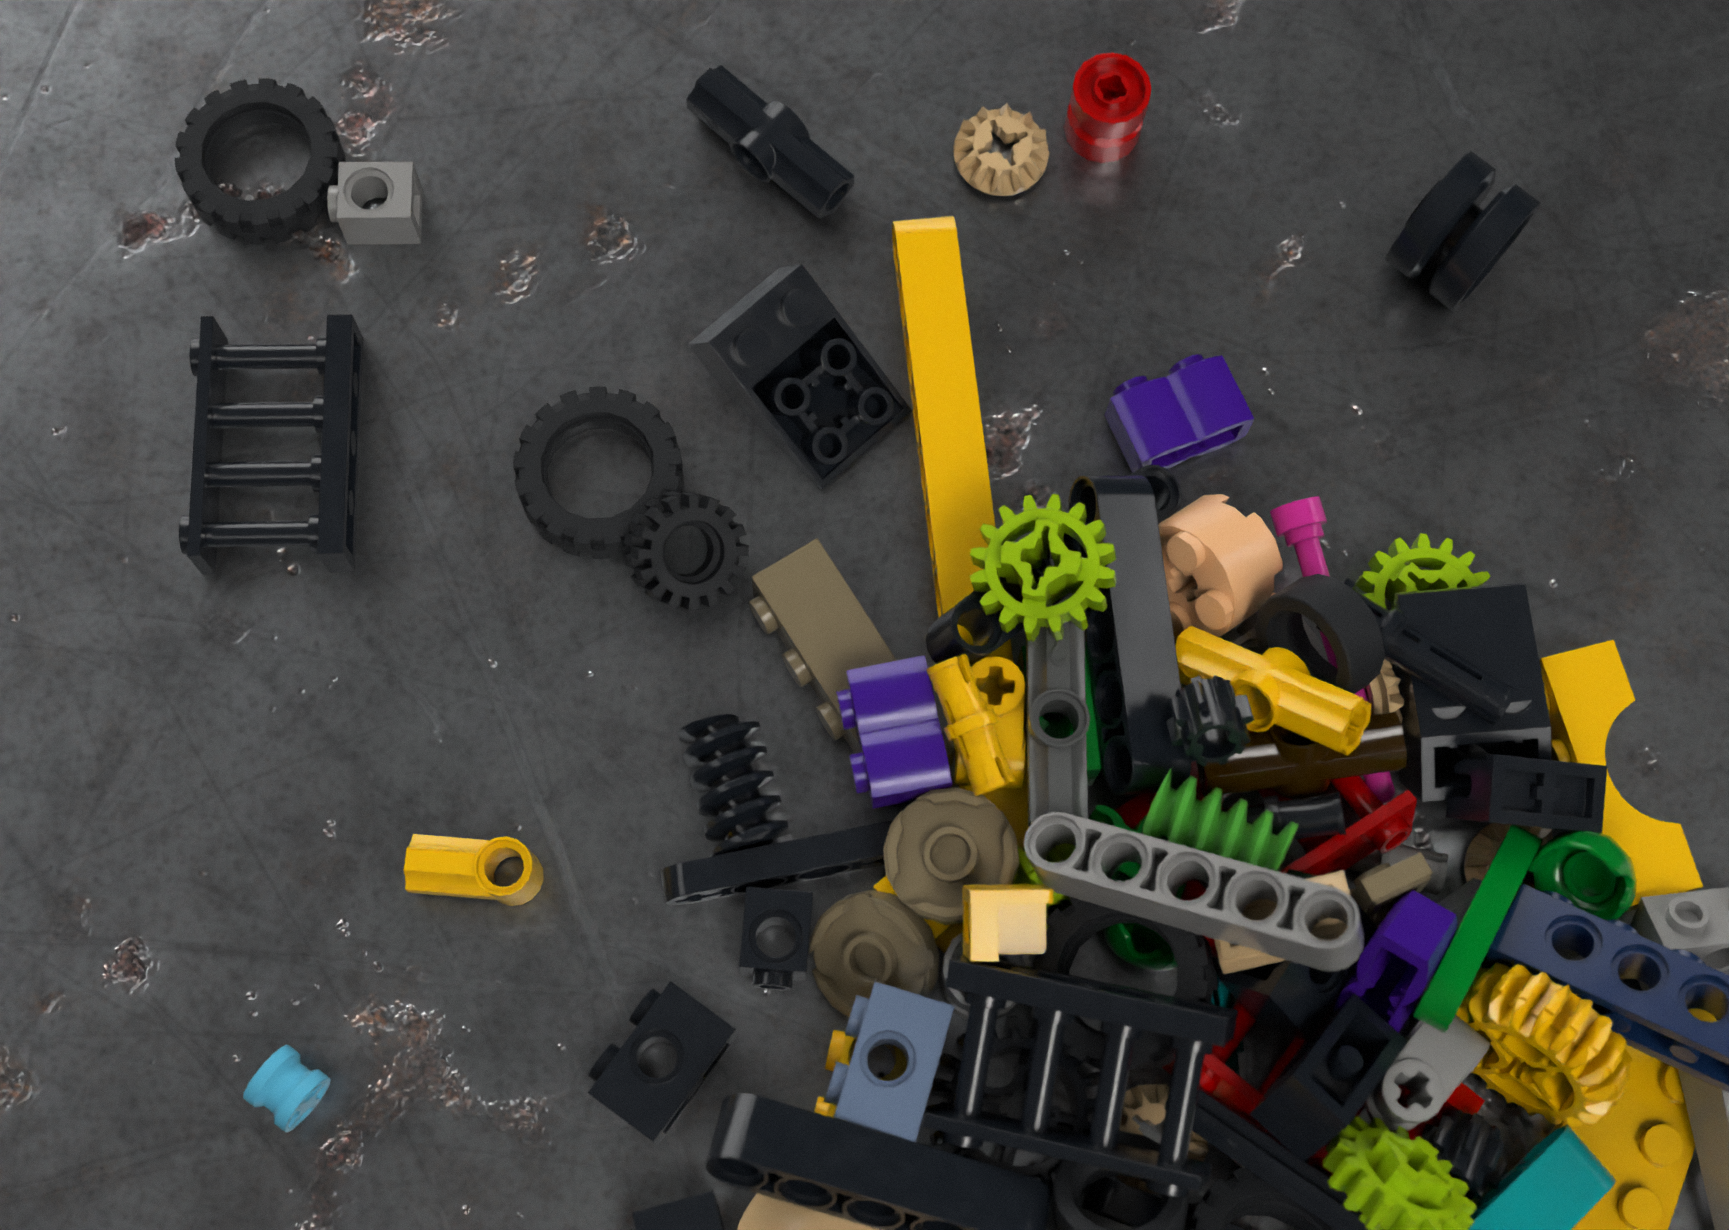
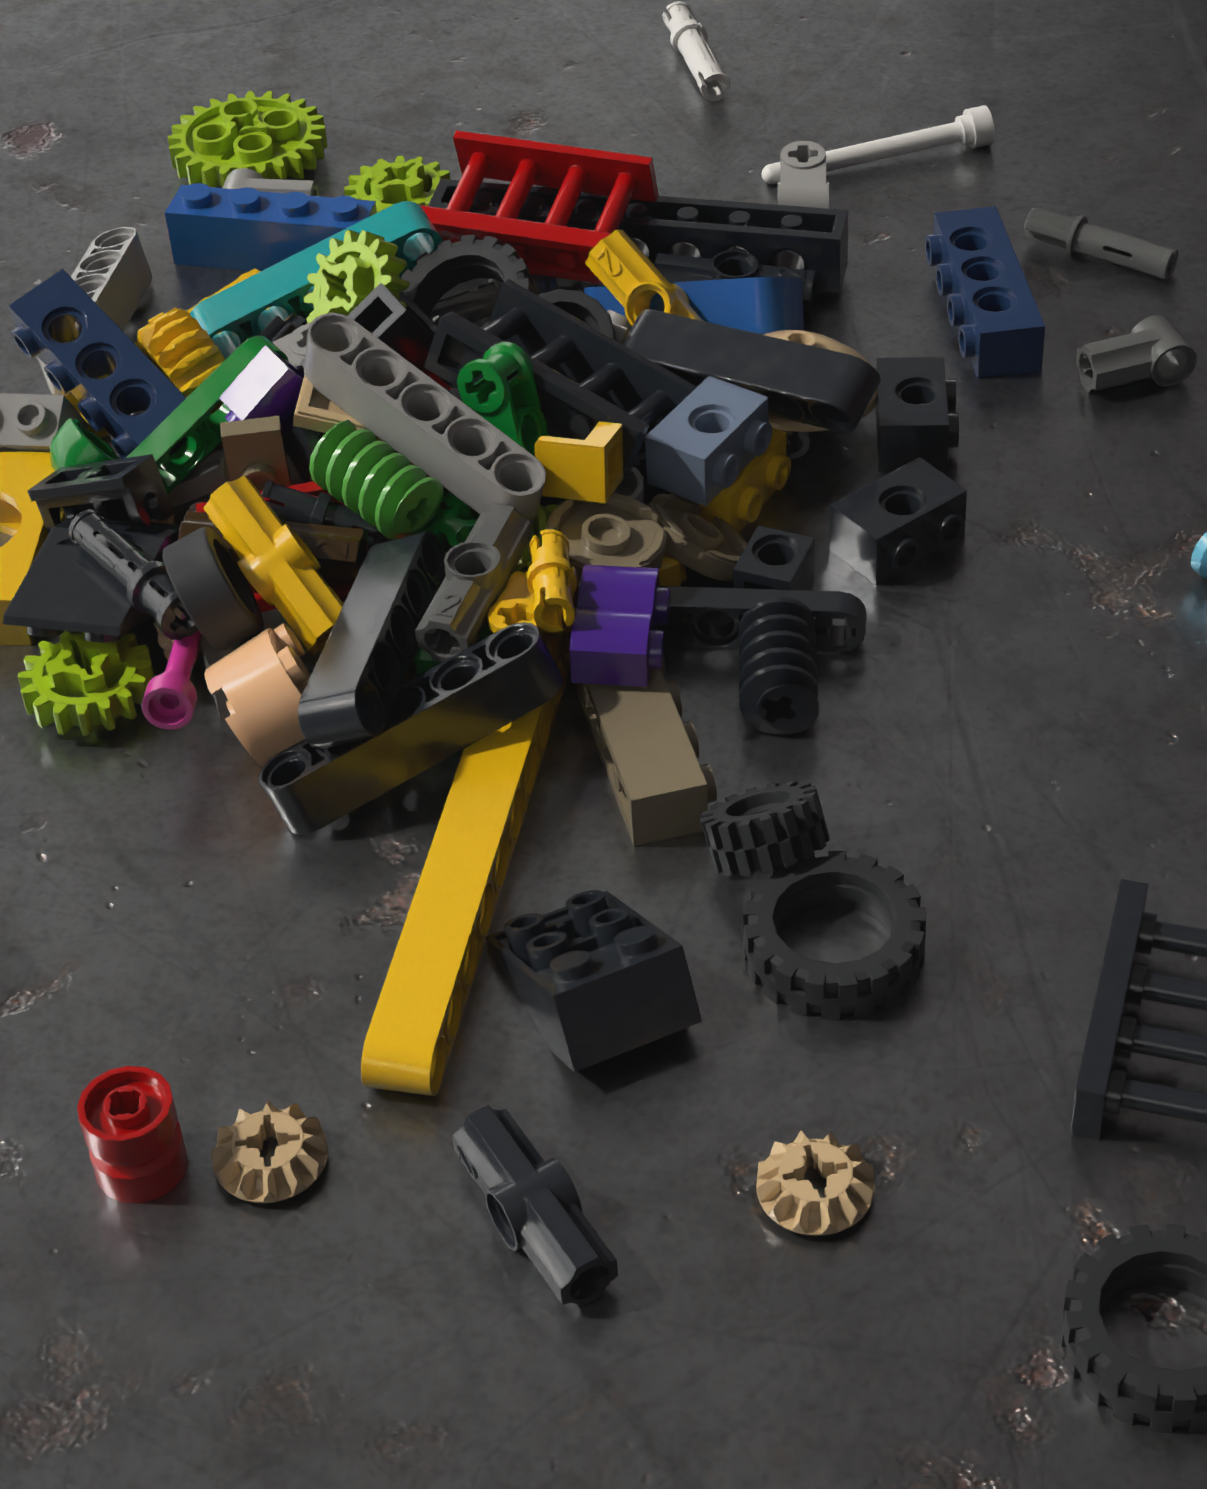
camera: 155 degrees left, 30 degrees down
light grey brick [327,162,423,245] -> none
yellow piece [404,834,544,906] -> none
lime gear [970,494,1117,642] -> none
dark purple brick [1104,354,1255,473] -> none
black gear [1166,675,1254,766] -> none
none -> green piece [457,341,548,456]
none -> tan gear [756,1130,875,1236]

